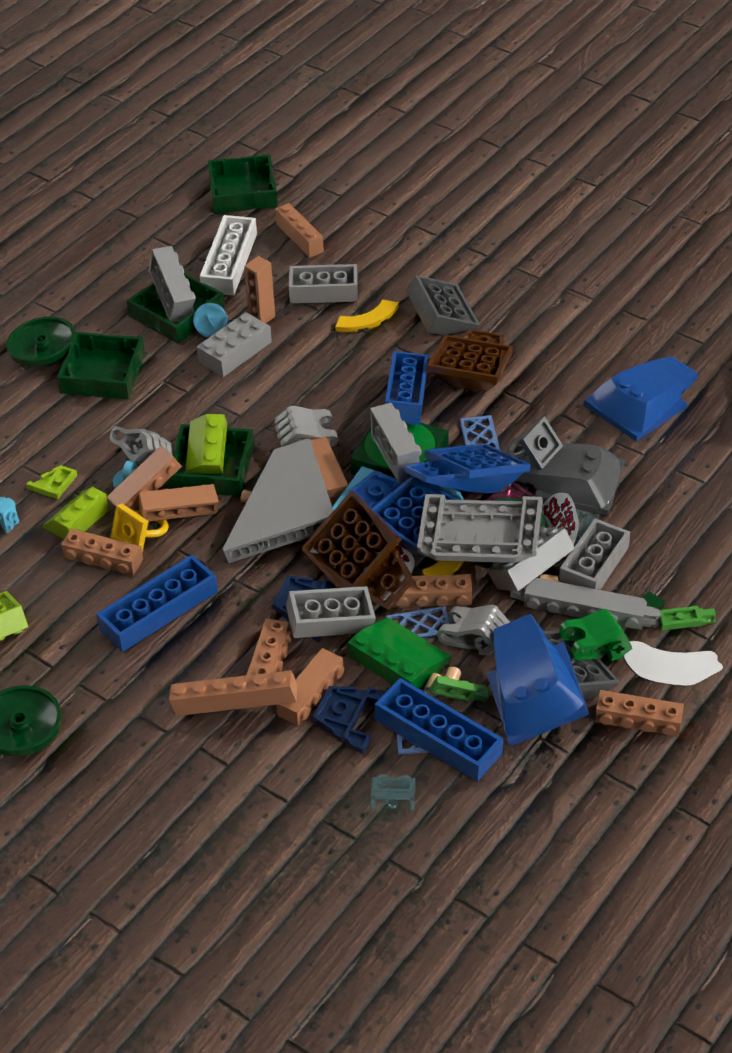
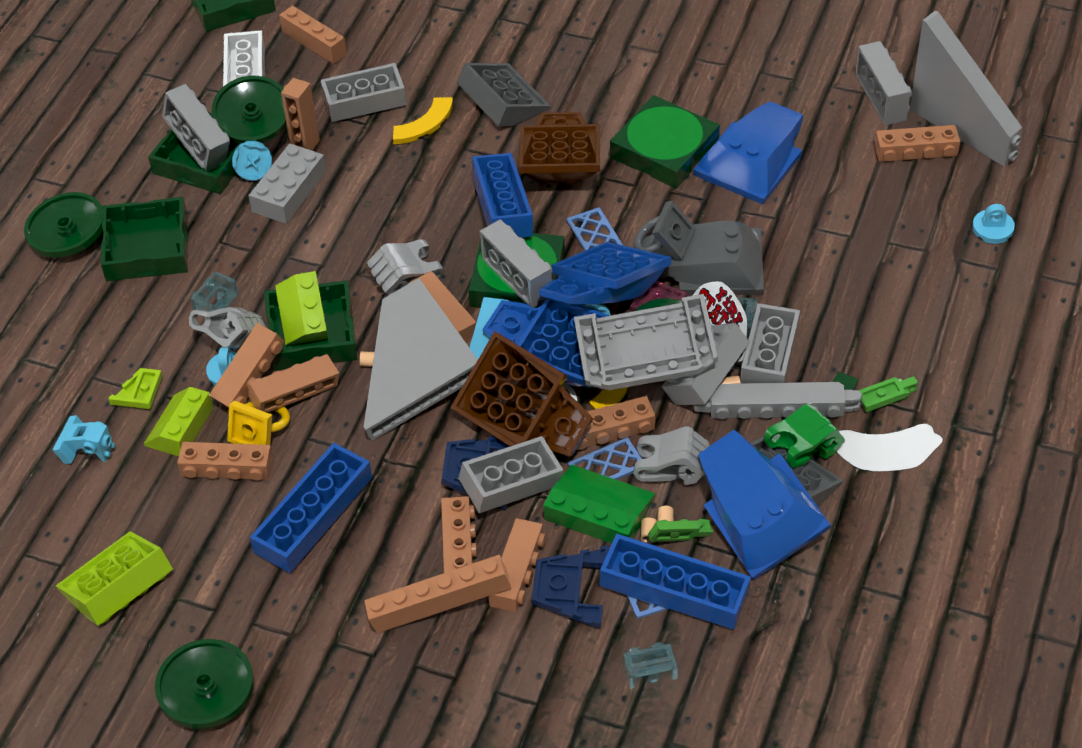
camera: 15 degrees left, 5 degrees up
nougat brick [595,690,684,737] -> none
none -> clear light blue window [190,271,239,311]
none -> dark green dish [212,75,287,144]
none -> tile [610,95,720,189]

